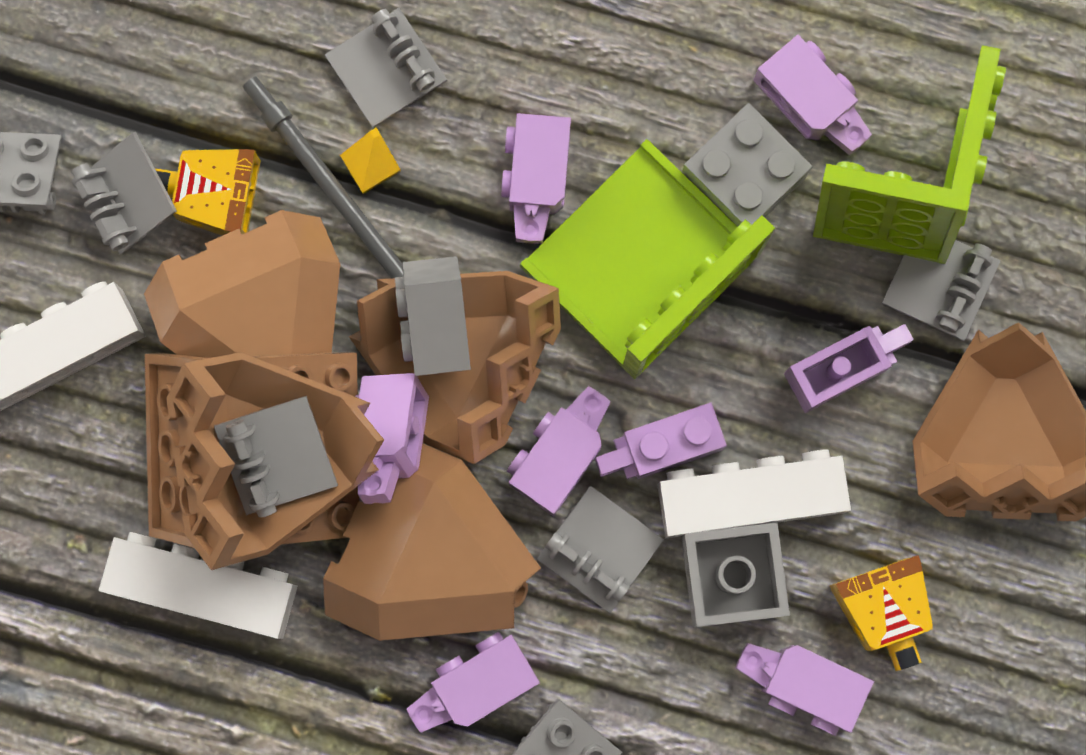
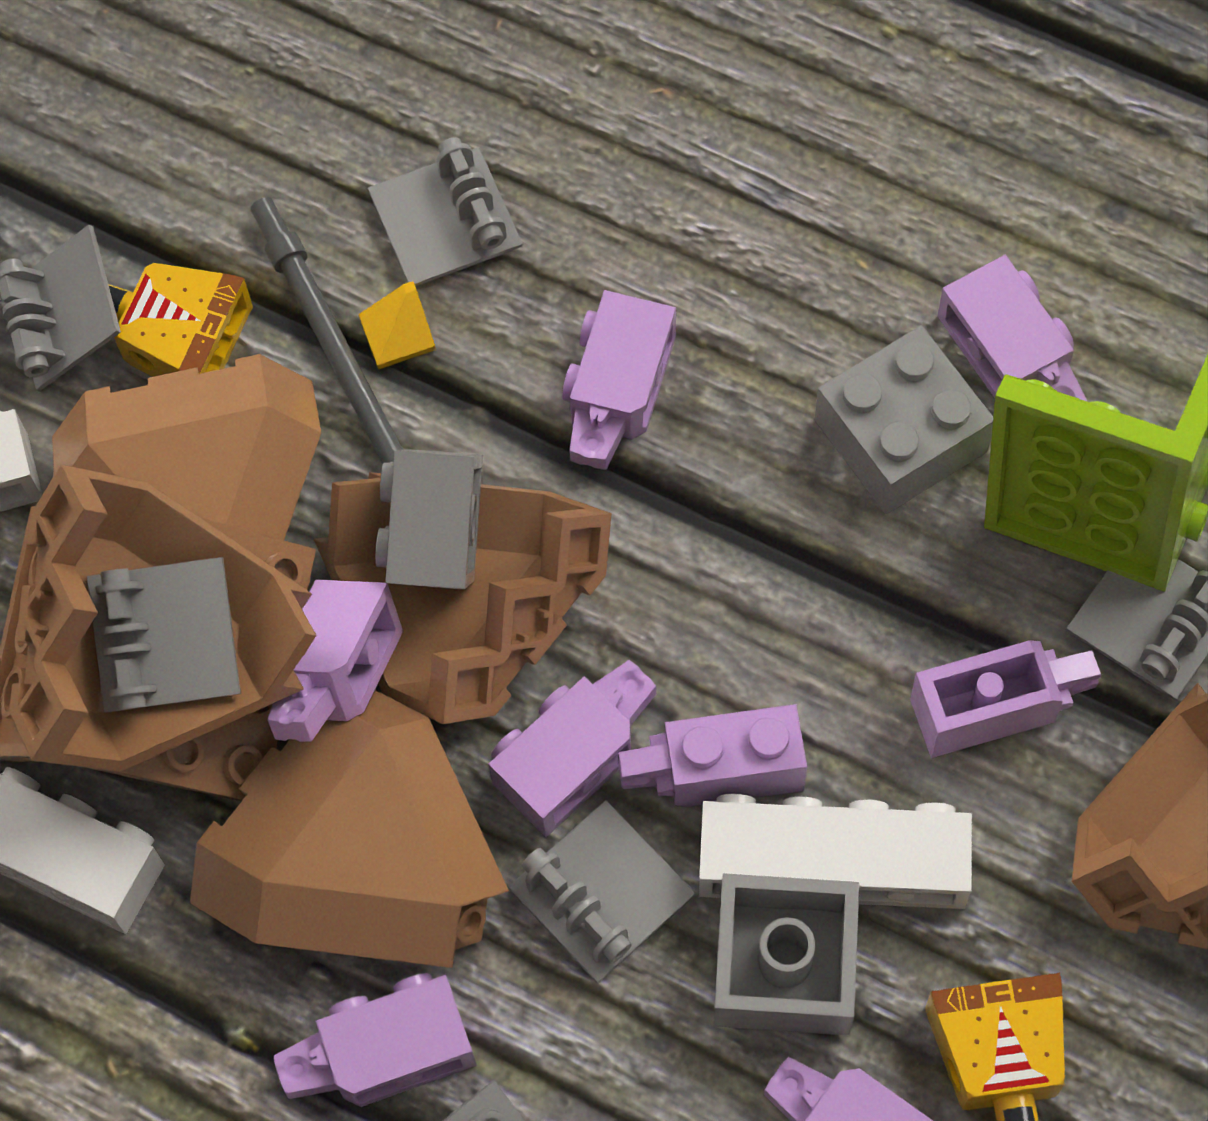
camera: 15 degrees right, 15 degrees down
lime bracket [520,139,775,380] -> none

